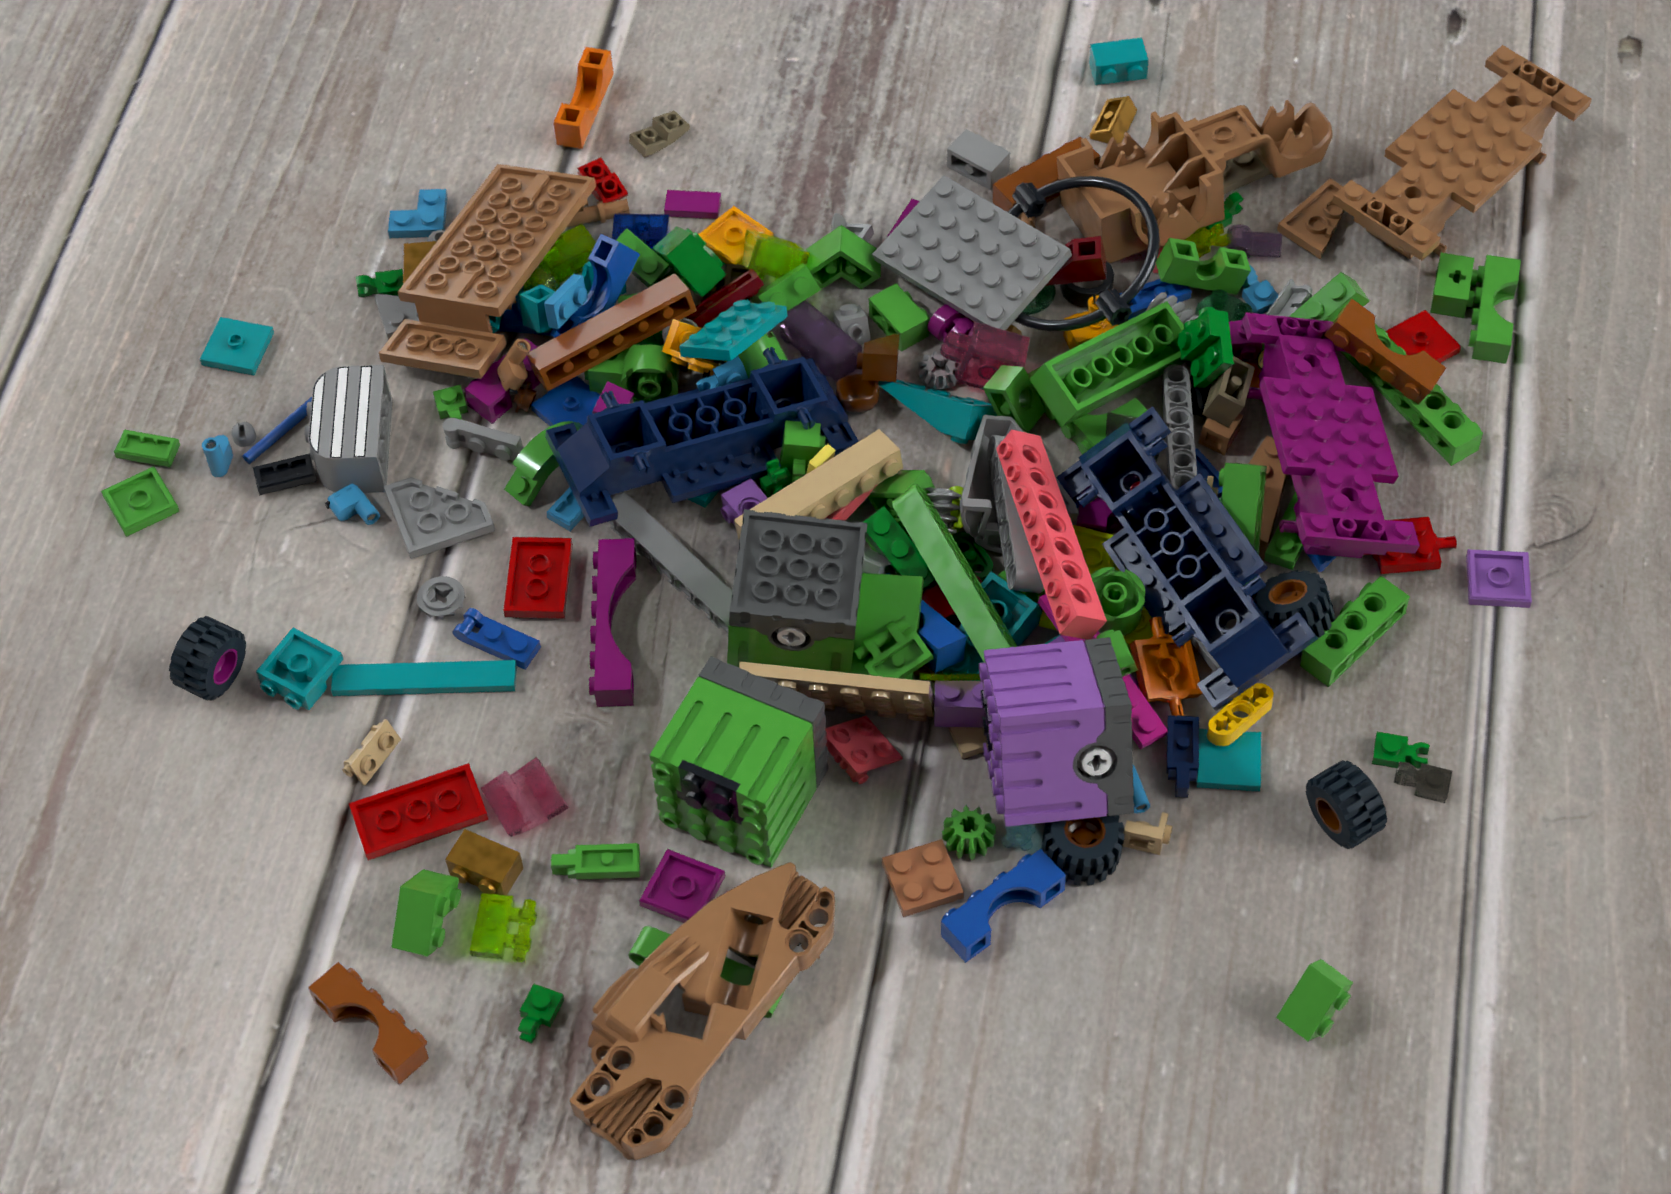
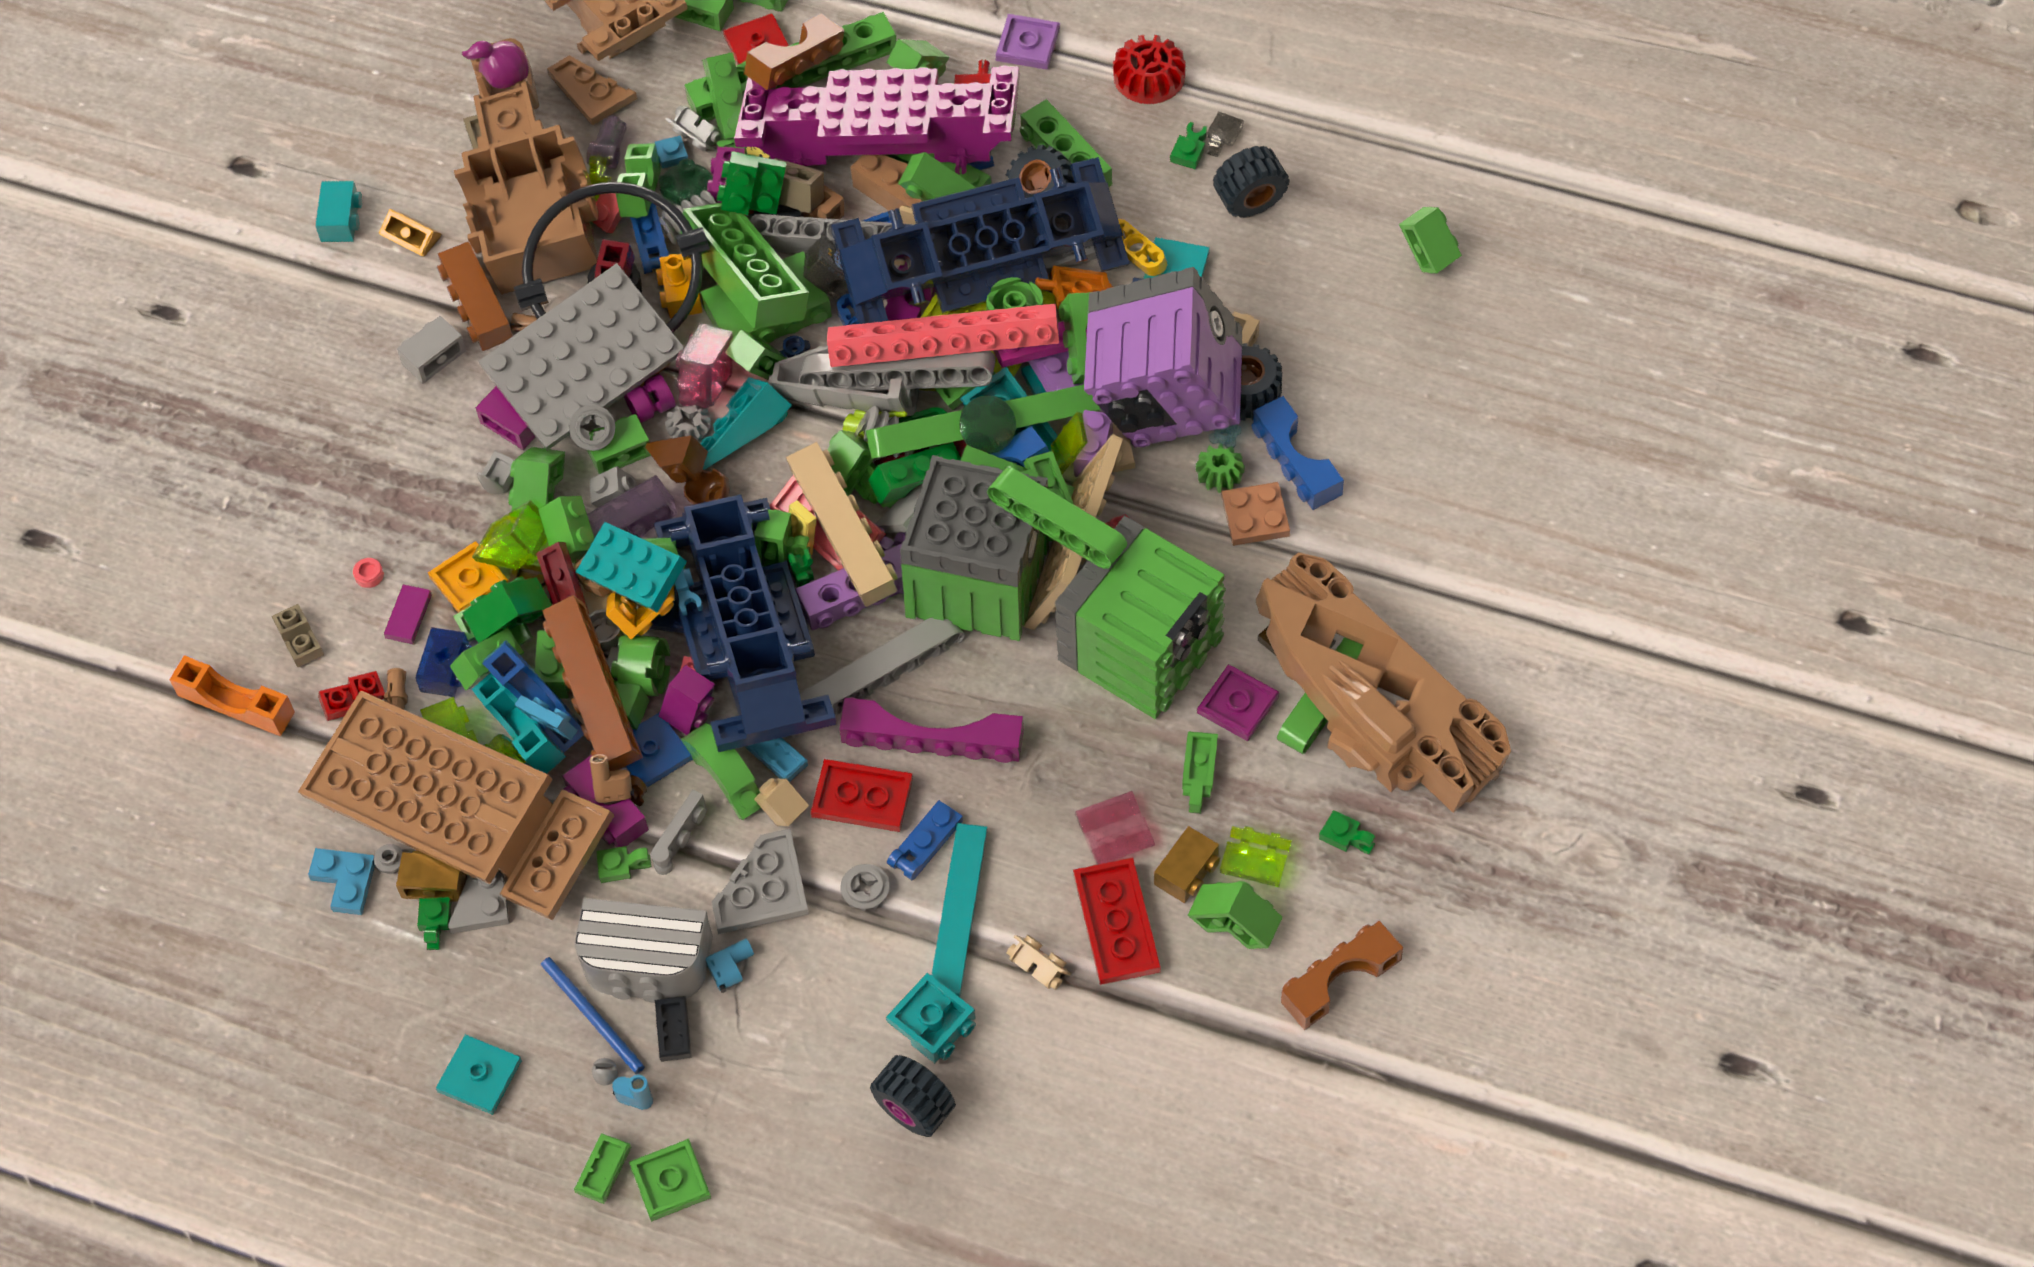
camera: 80 degrees left, 5 degrees up
none -> coral tile [353,558,384,588]
none -> magenta hair [462,41,529,89]
none -> light grey gear [568,404,615,451]
none -> tan brick [754,778,809,826]
none -> dark blue plate [780,335,811,358]
none -> bright green brick [886,39,949,79]
none -> clear green dish [959,395,1016,454]
none -> bright green beam [987,467,1127,569]
none -> red gear [1113,35,1186,104]

